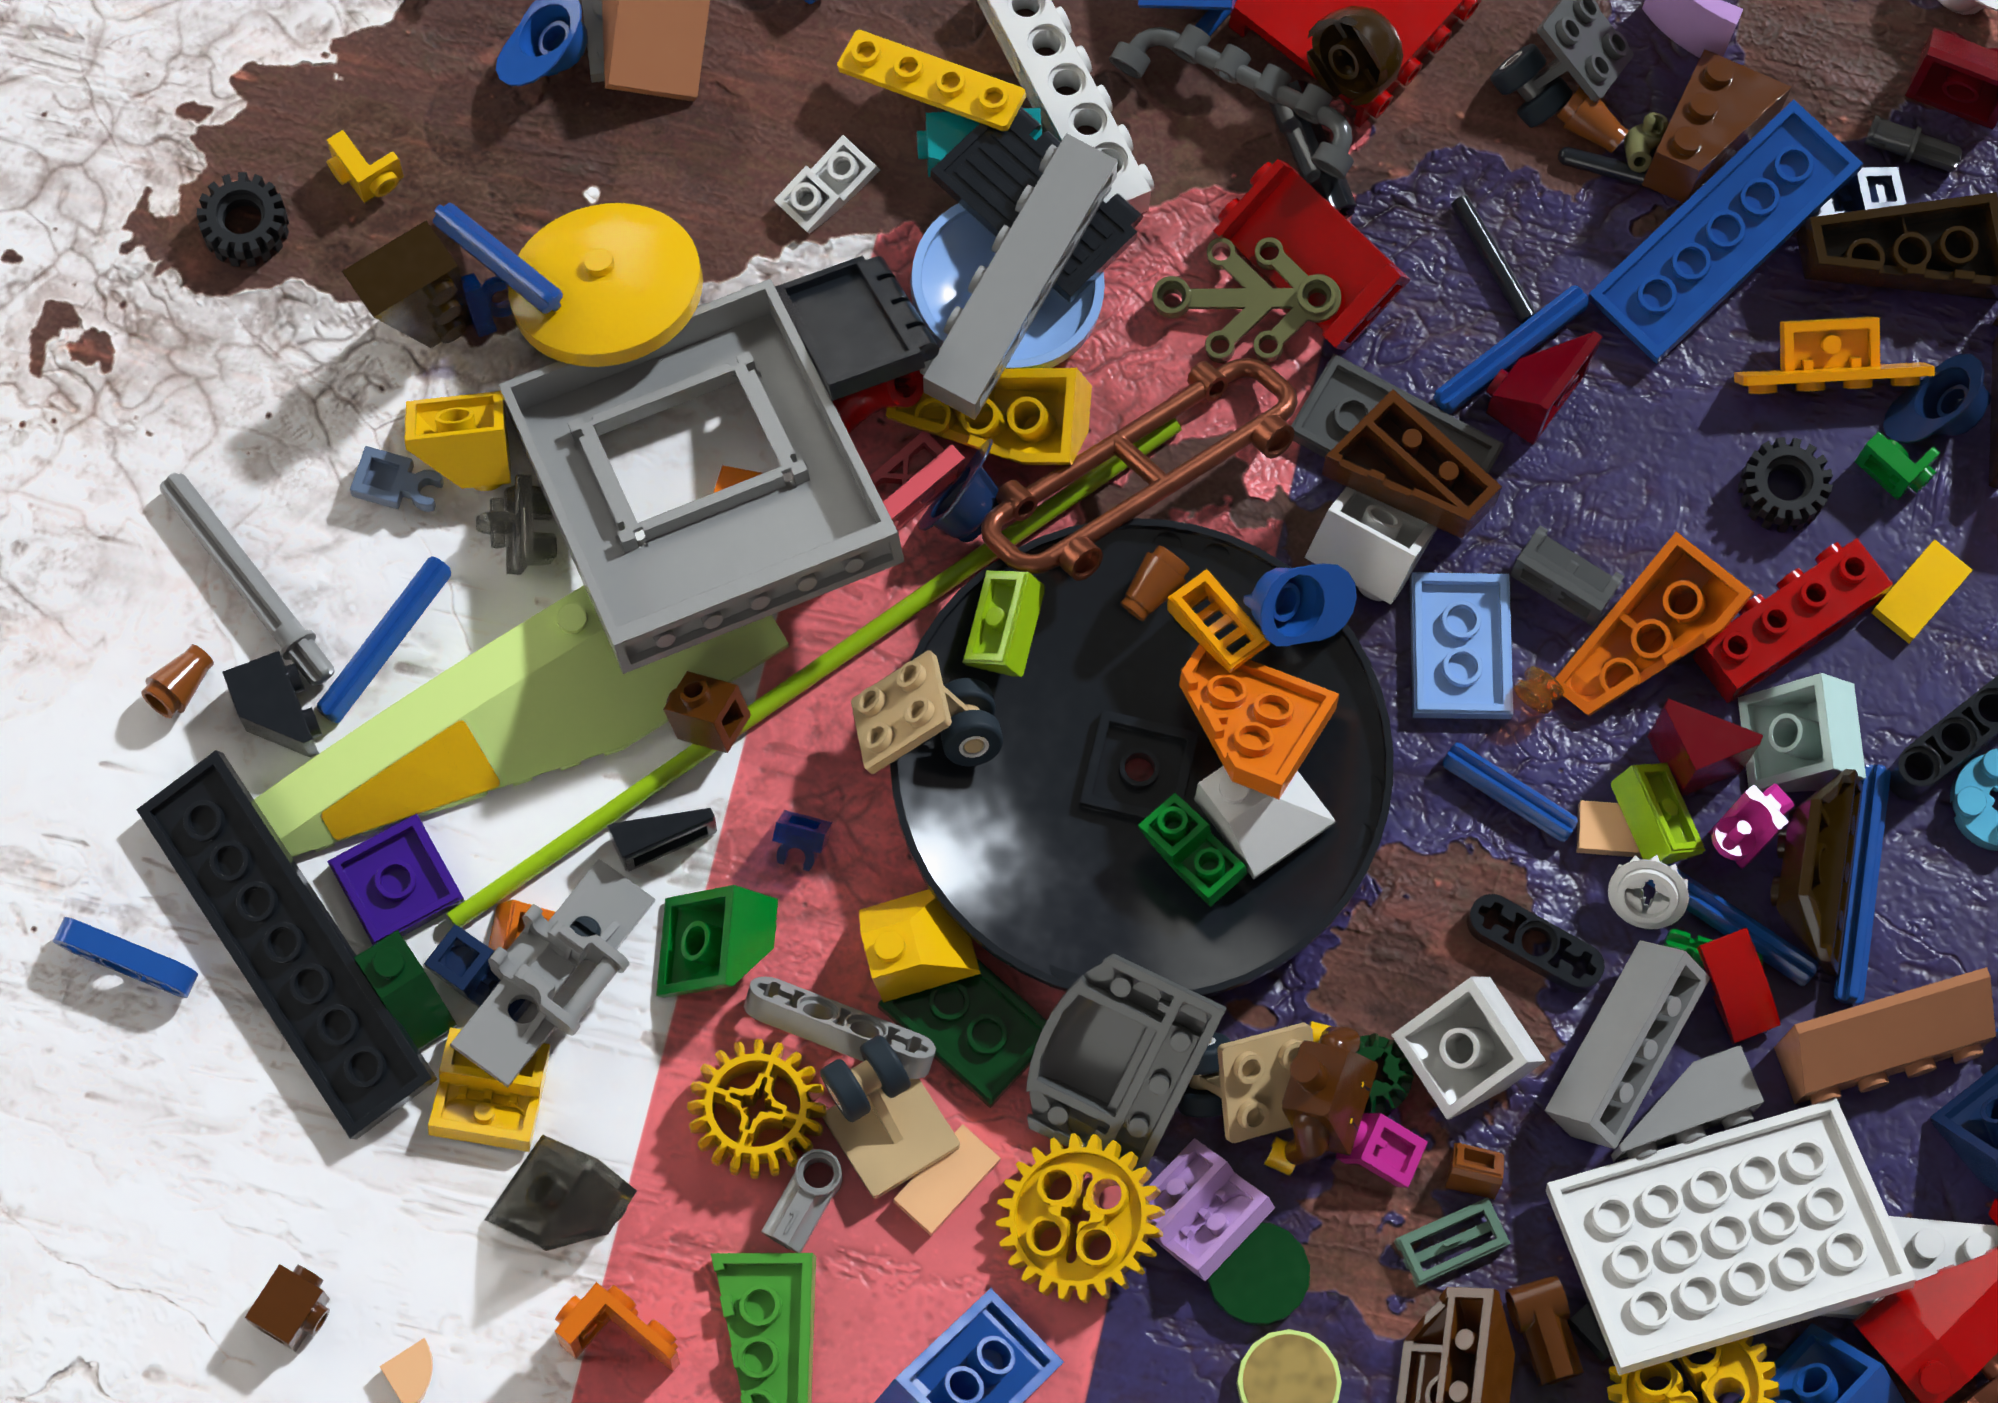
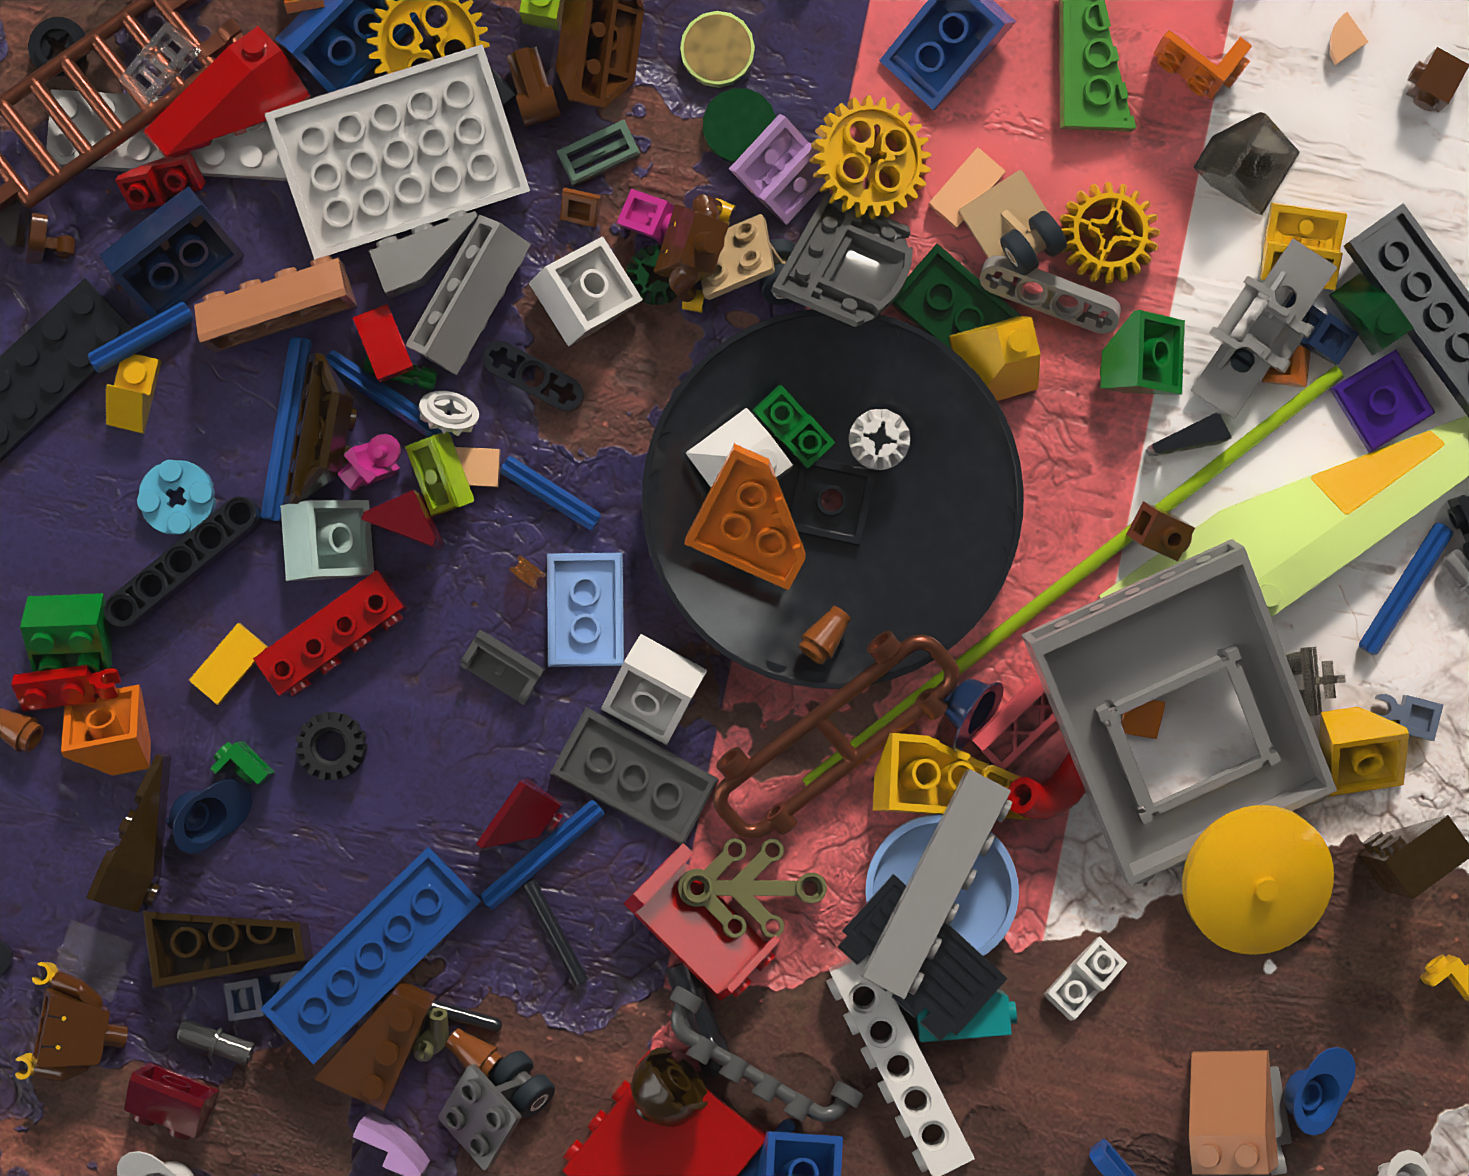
camera: 175 degrees left, 15 degrees up
blue axle [433,203,563,314] -> none
clear blue tile [461,273,512,337] -> none
light grey piece [761,1149,843,1253] -> none
clear blue tile [772,810,833,871] -> none
black hinge [775,255,939,401] -> none
yellow bracket [837,30,1026,131] -> none
tan plate [851,650,1003,774] -> none
lime slope [963,570,1045,677] -> none
light orange slope [1167,569,1270,673] -> none
blue piece [1243,563,1357,646] -> none
reddish brown wedge [1321,389,1502,539] -> none
orange wedge [1550,532,1754,716] -> none
light orange bracket [1734,317,1935,394] -> none
none -> white gear [849,409,910,470]

